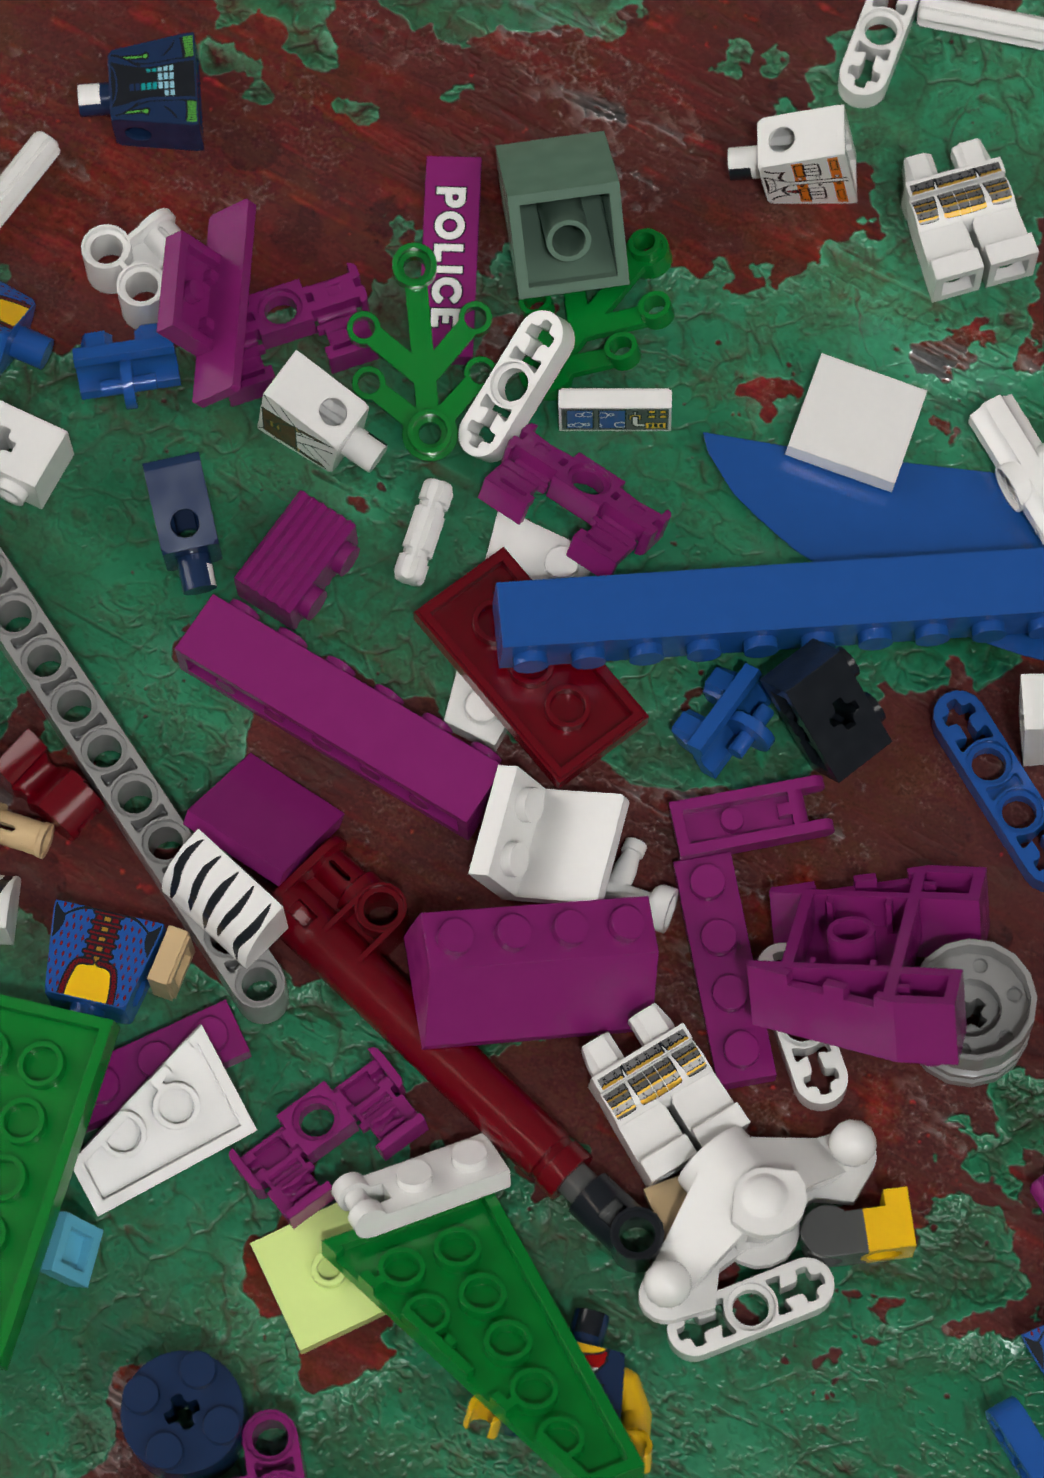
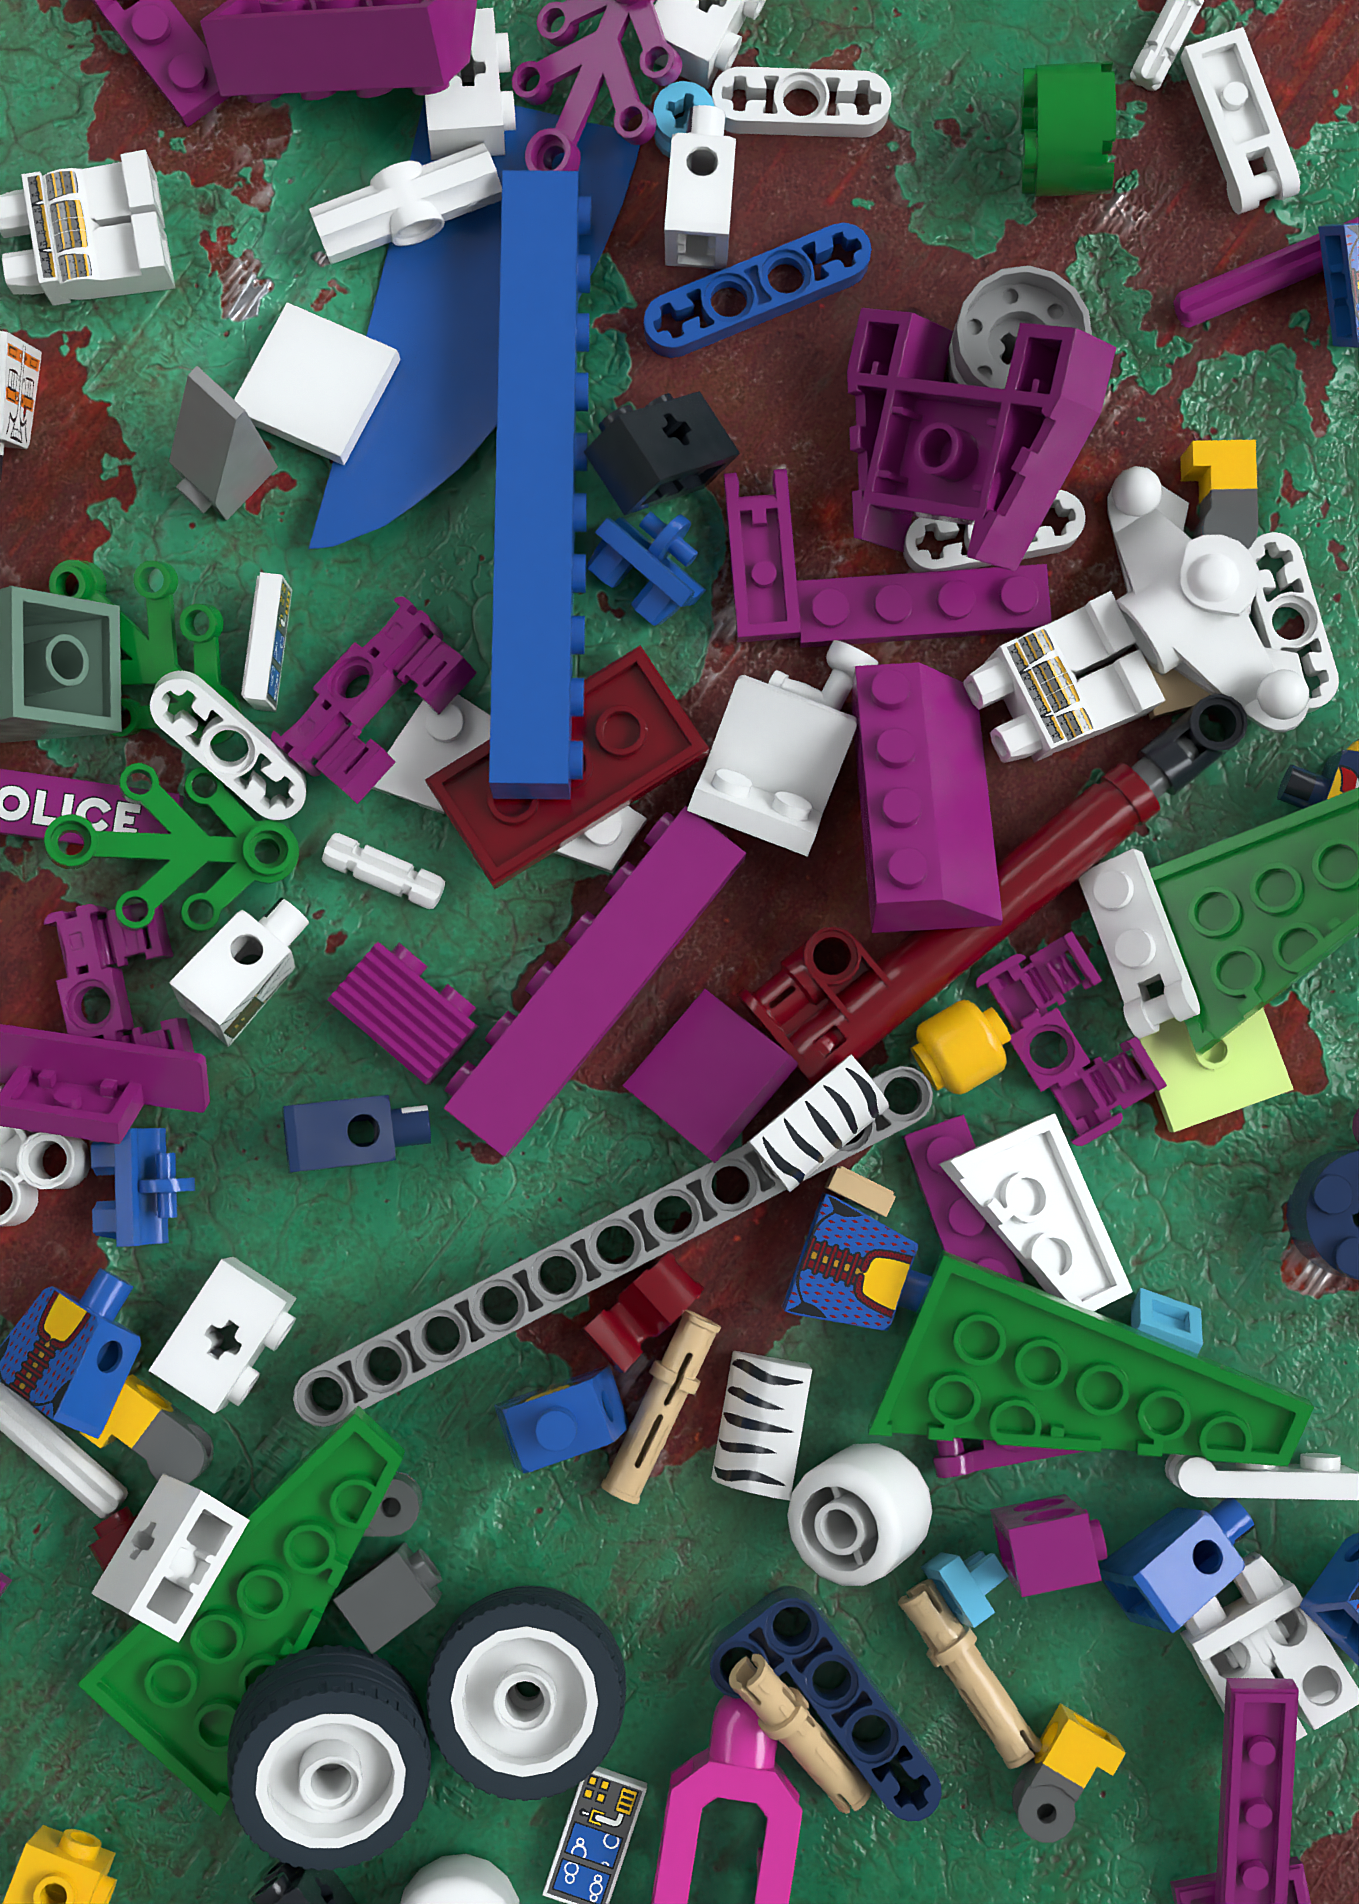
camera: 90 degrees left, 15 degrees up
none -> light grey slope [169,366,278,520]
none -> yellow head [911,1000,1011,1095]

